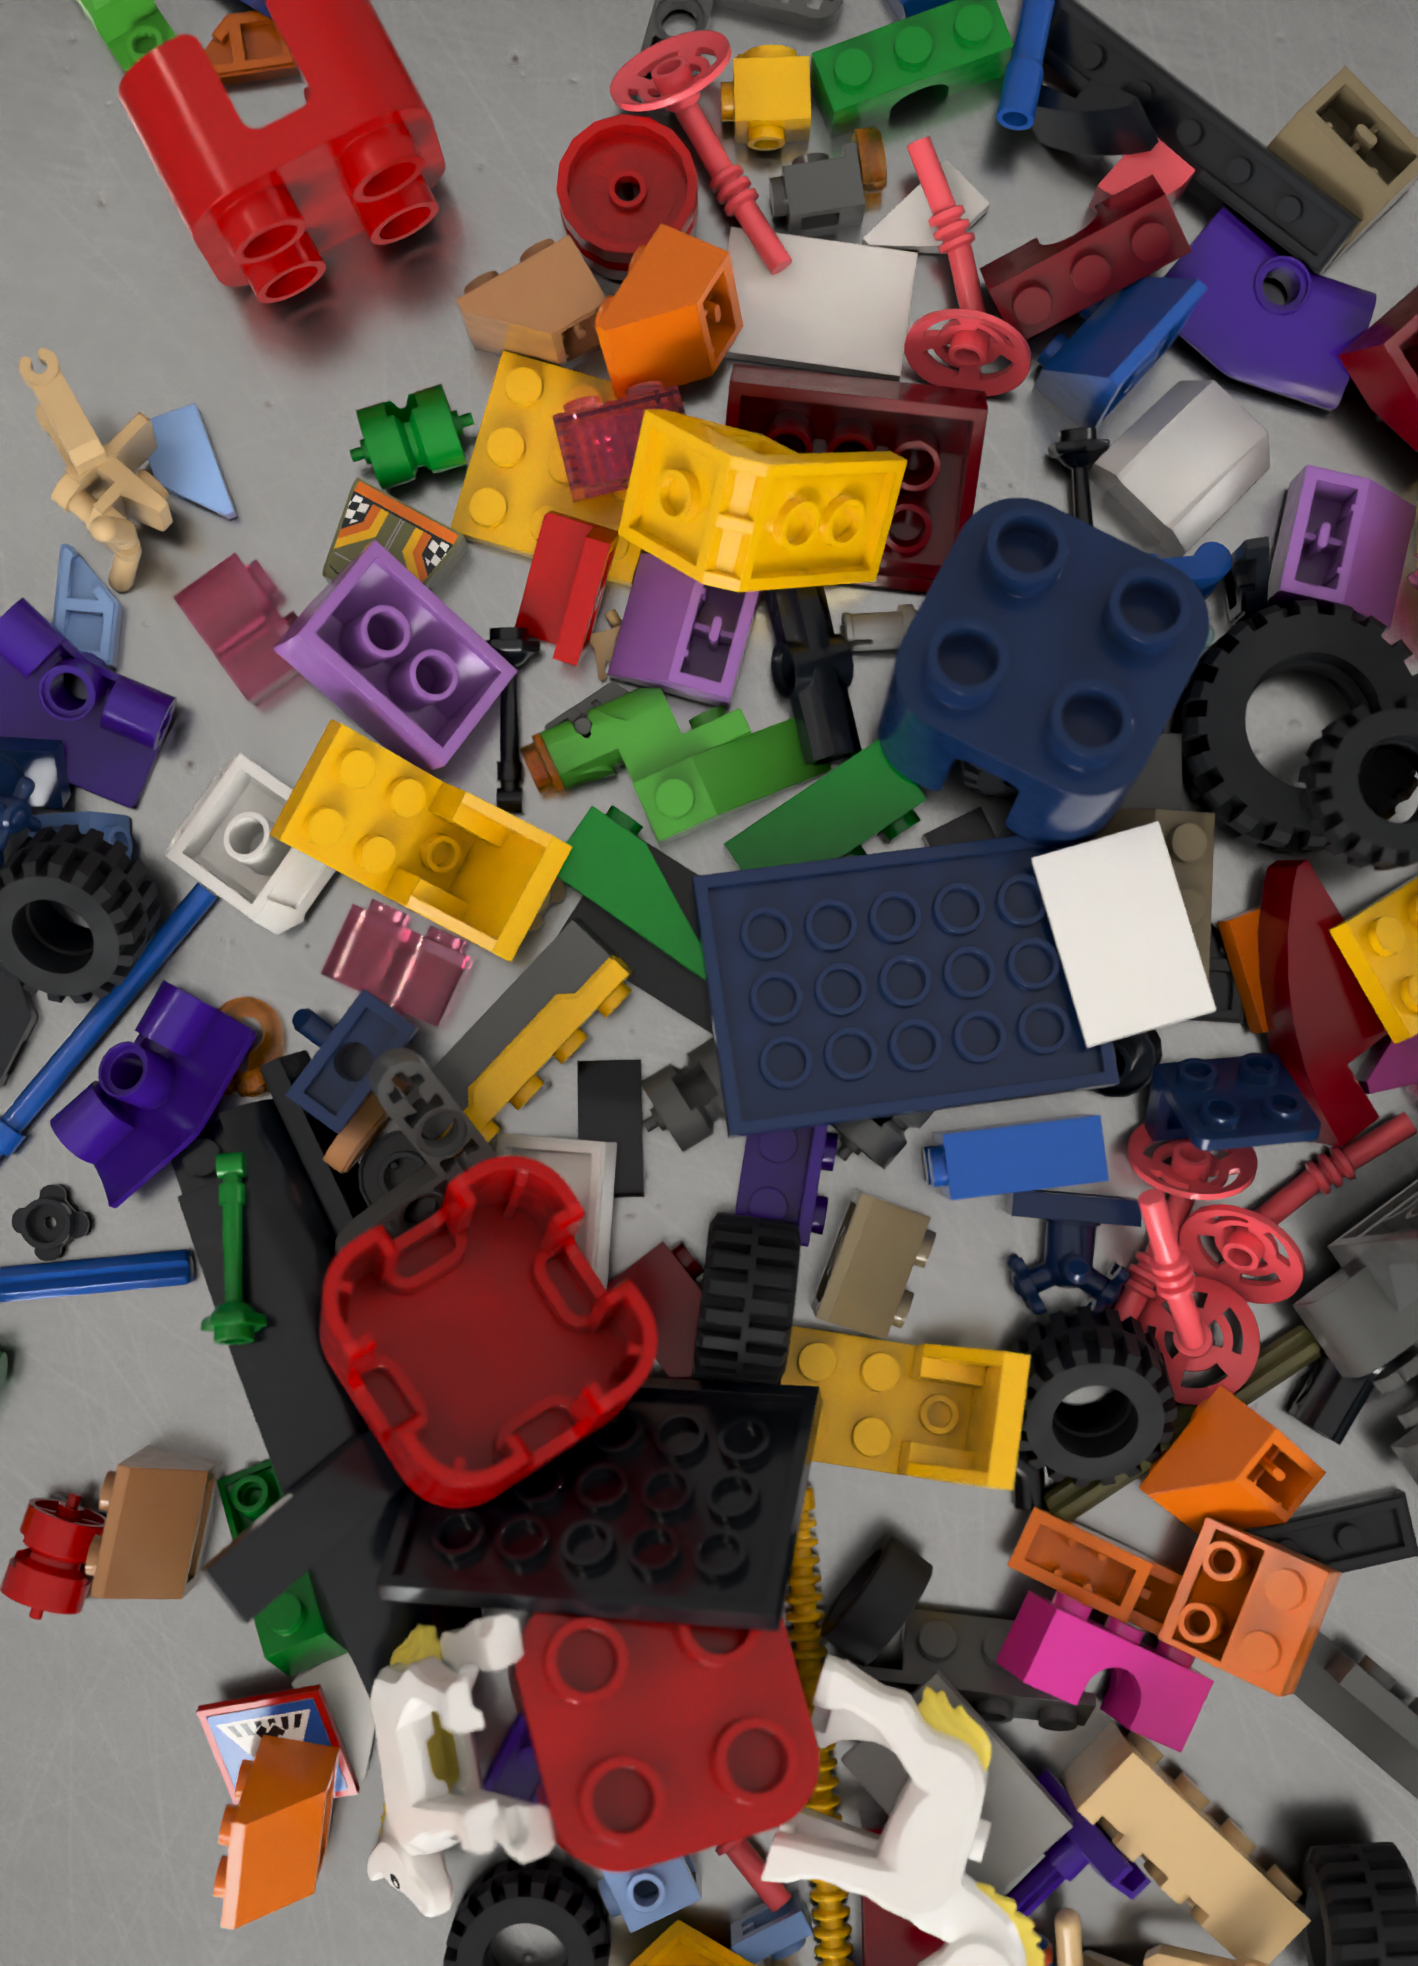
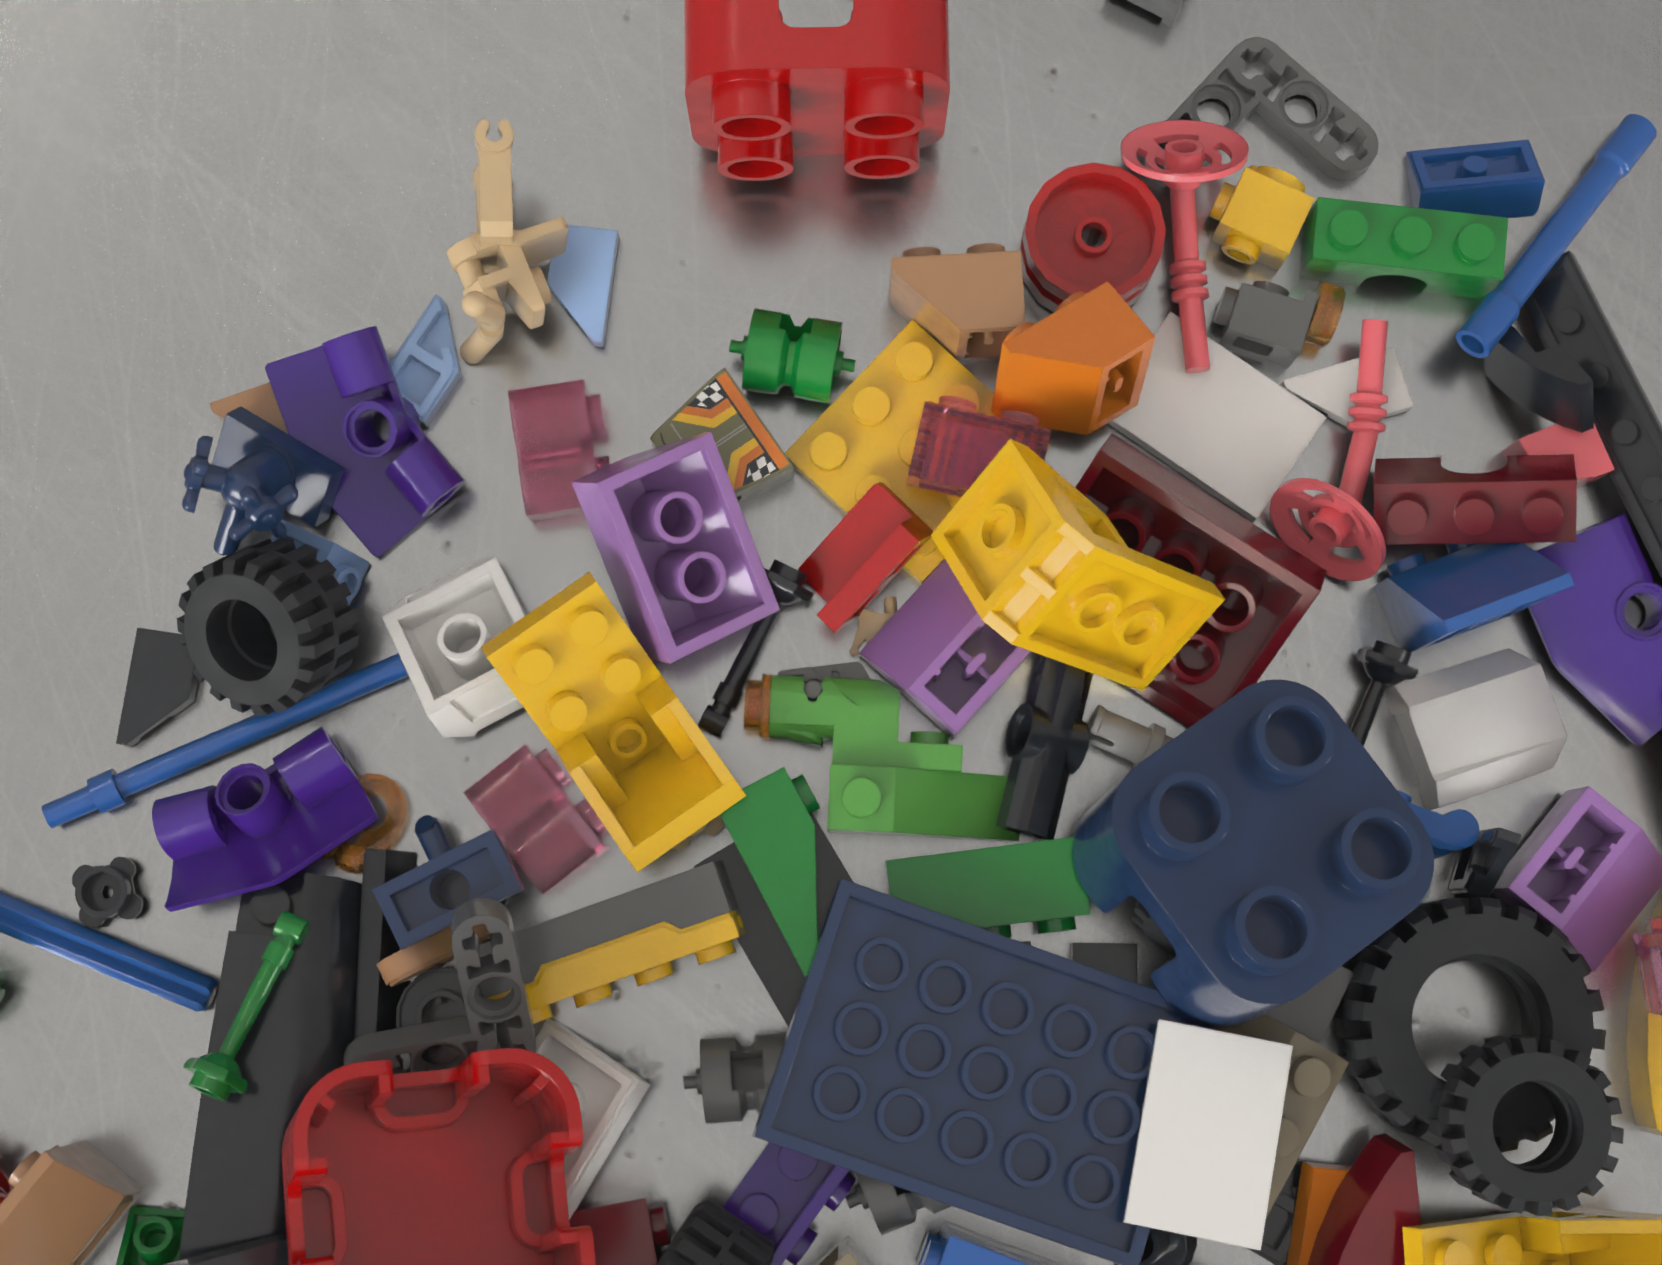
camera: 25 degrees right, 5 degrees down
black slope [577,1059,644,1198] -> none

